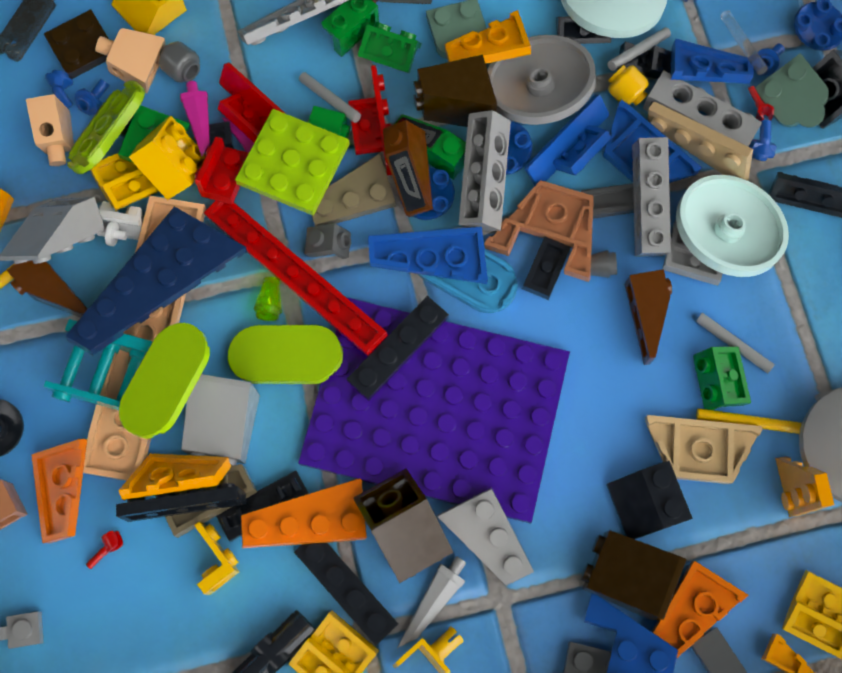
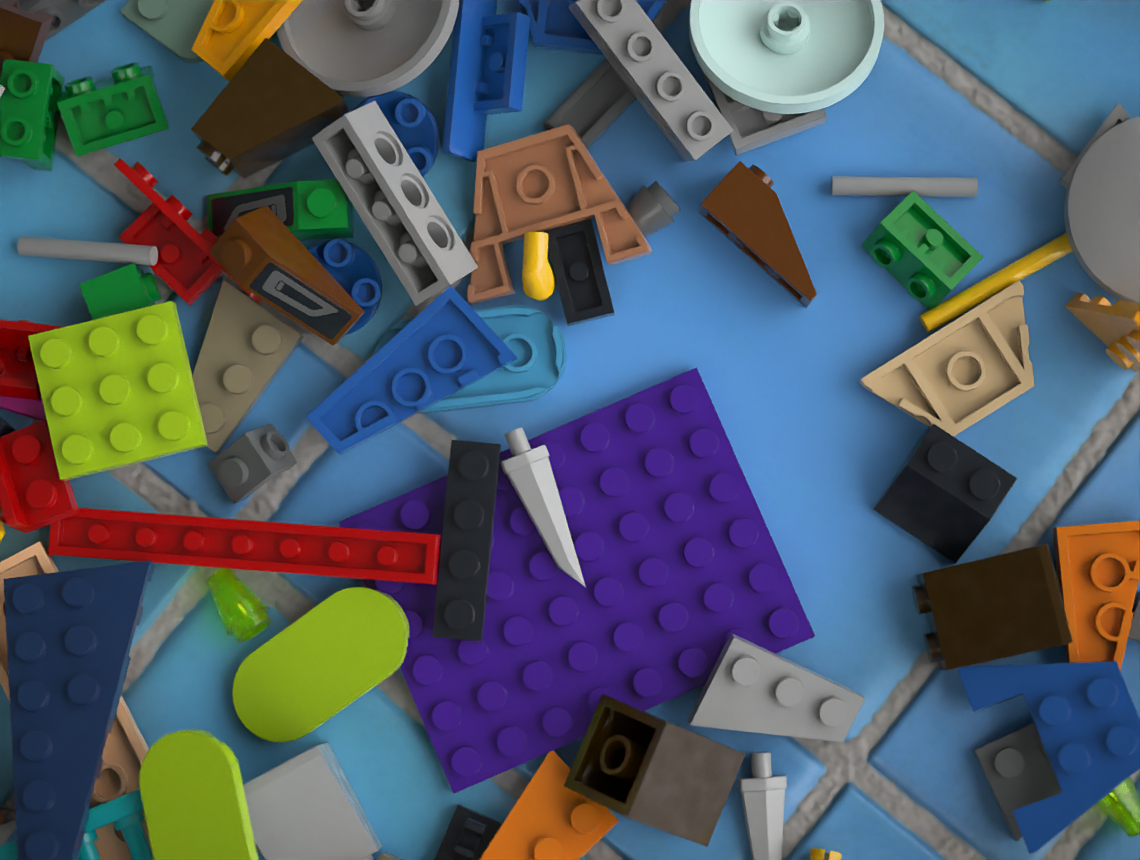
camera: 30 degrees left, 10 degrees up
none -> light grey bar [500,427,586,587]
none -> yellow arm [522,232,557,301]

